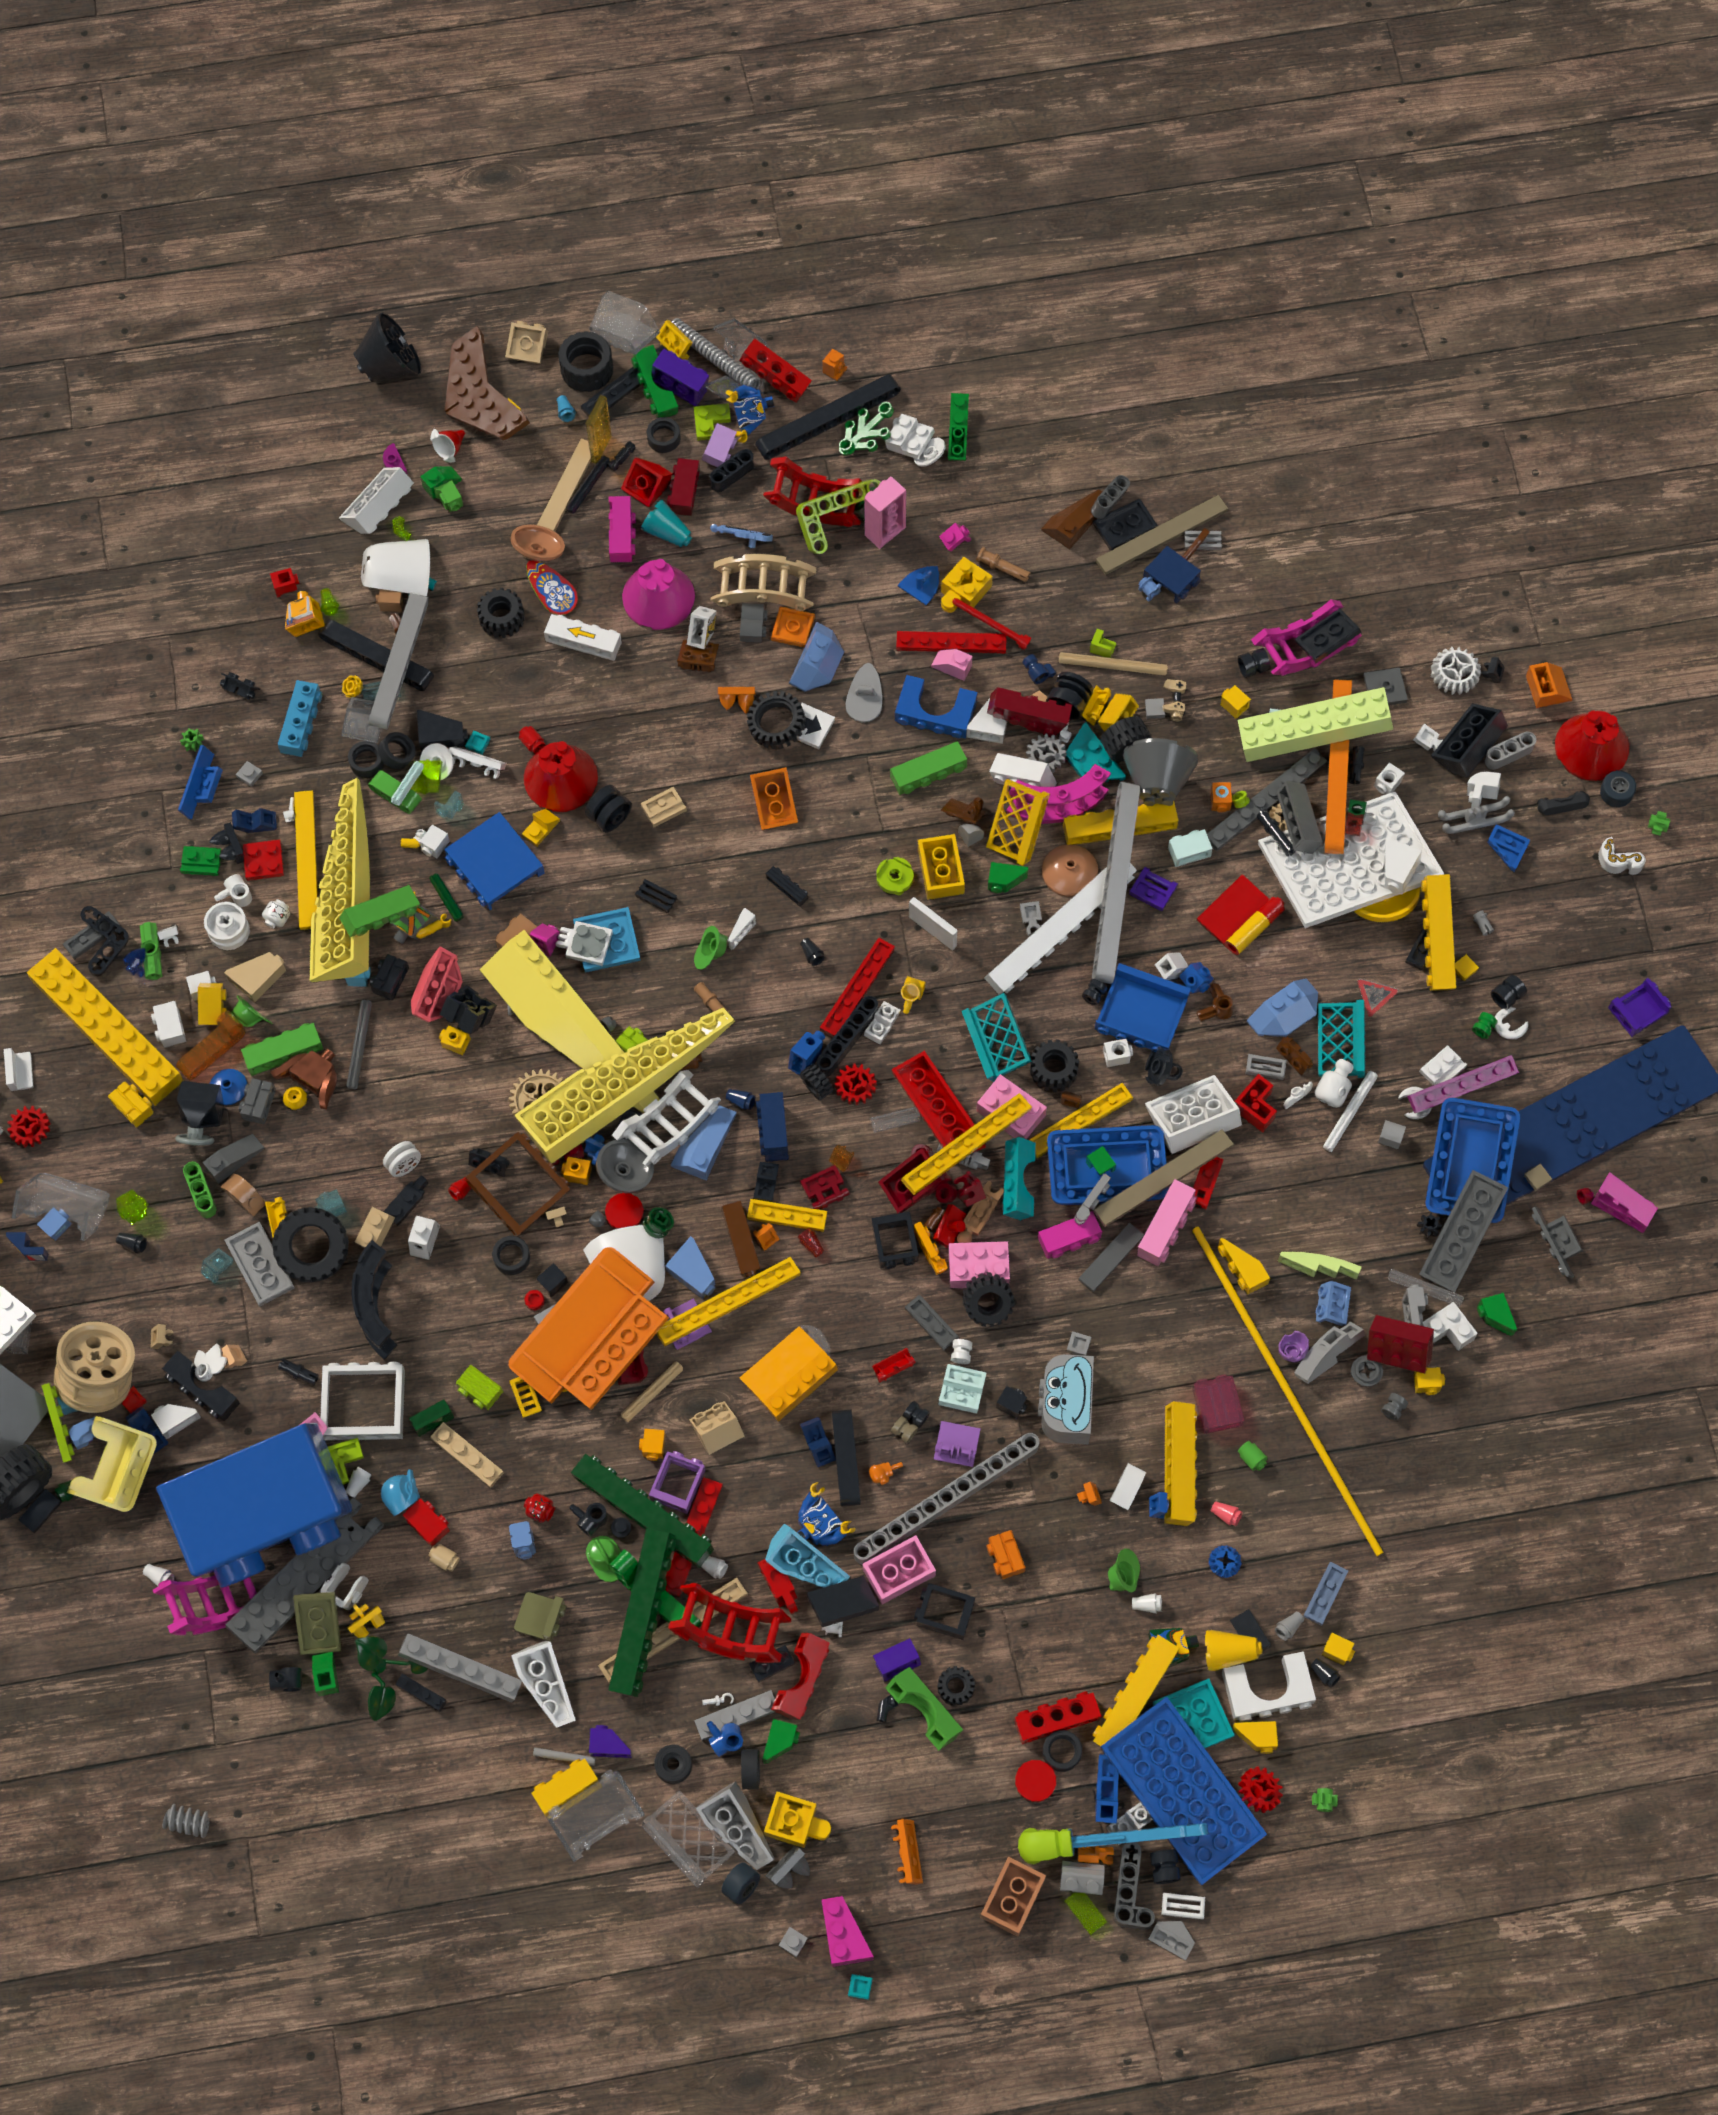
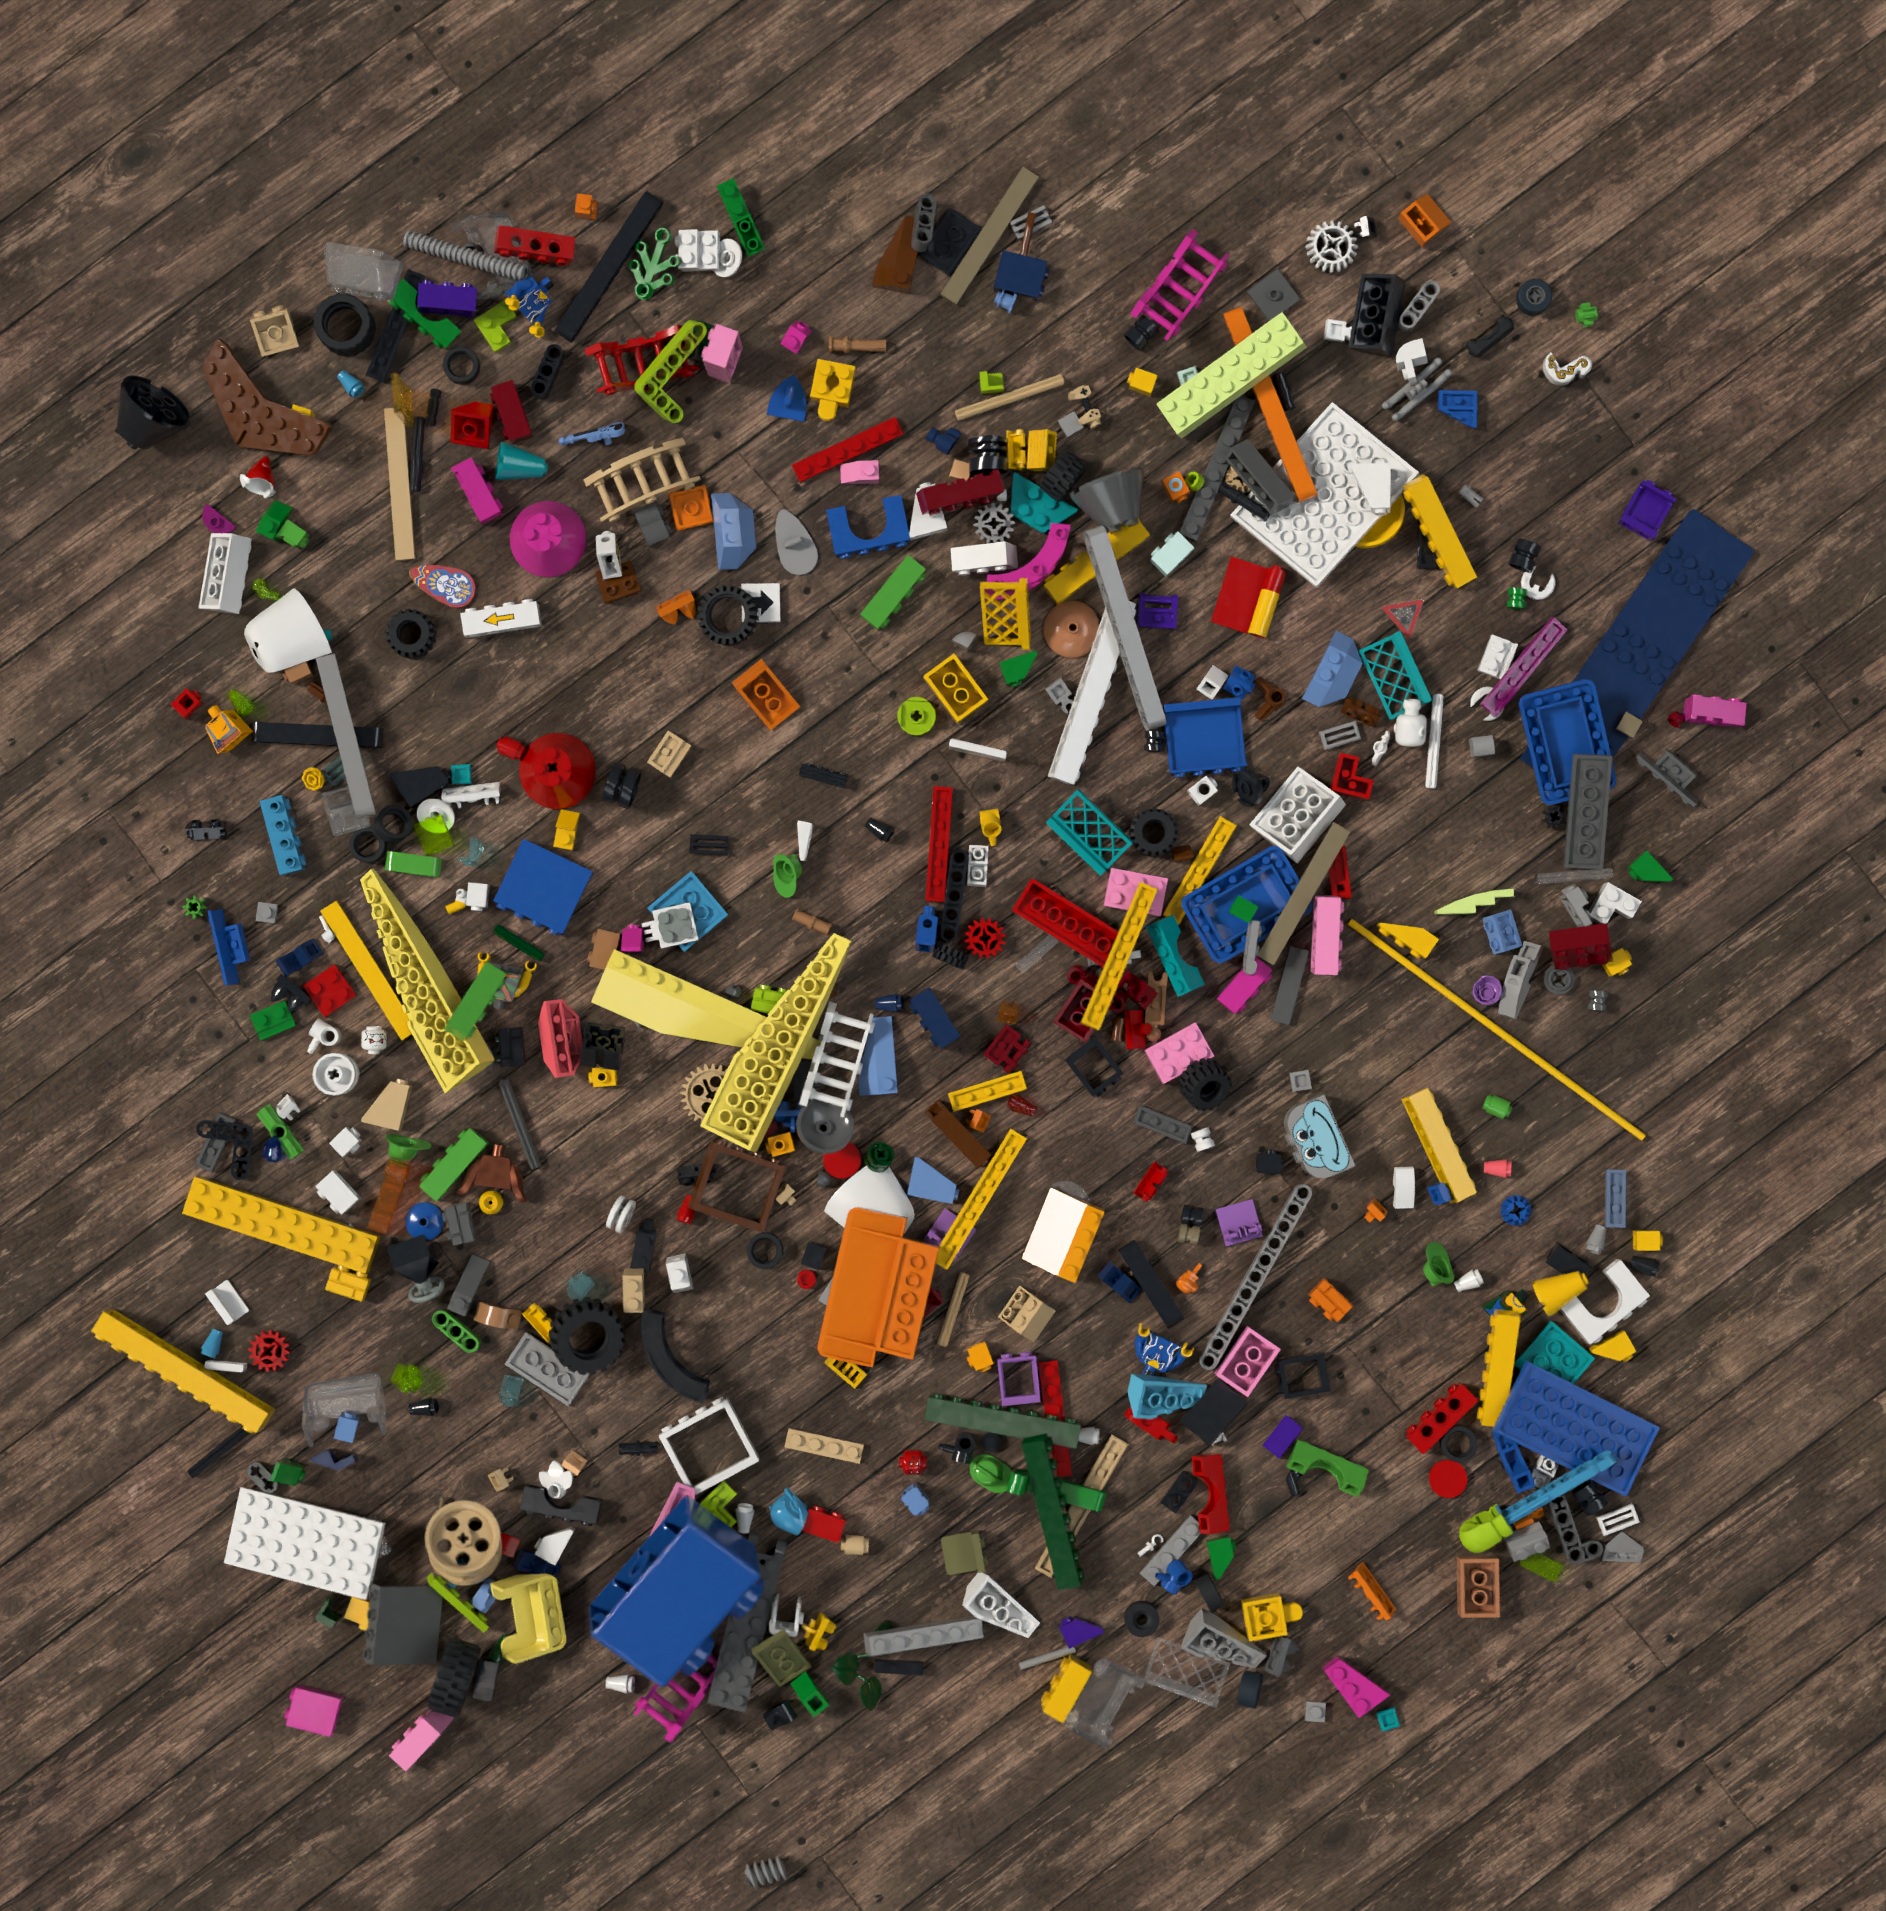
camera: 30 degrees left, 20 degrees up
yellow brick [198,983,227,1025] -> none
light aqua axle [391,761,424,806] -> none
dark green panel [409,1399,454,1437] -> none
lime brick [456,1365,503,1410] -> none
nougat dish [511,525,565,561] -> none
yellow bracket [656,320,693,360] -> none
red fence [668,1583,792,1663] -> none
lavender brick [701,423,737,467] -> none
black slope [753,1162,779,1202] -> none
light orange hinge [913,1221,948,1275] -> none
light aqua slope [938,1364,986,1414] -> none
black tyre [938,1666,975,1706] -> none
reddish brown hinge [941,797,986,824] -> none
red piece [952,598,1032,650] -> none
clear pink brick [1192,1375,1245,1434] -> none
red gear [1238,1766,1283,1813] -> none
black tile [1295,608,1361,663] -> none
bright green gear [1312,1788,1338,1812] -> none
clear red leg [1345,800,1367,837] -> none
white brick [1374,762,1404,794] -> none
yellow tile [1455,954,1479,981] -> none
red cone [1555,710,1629,781] -> none

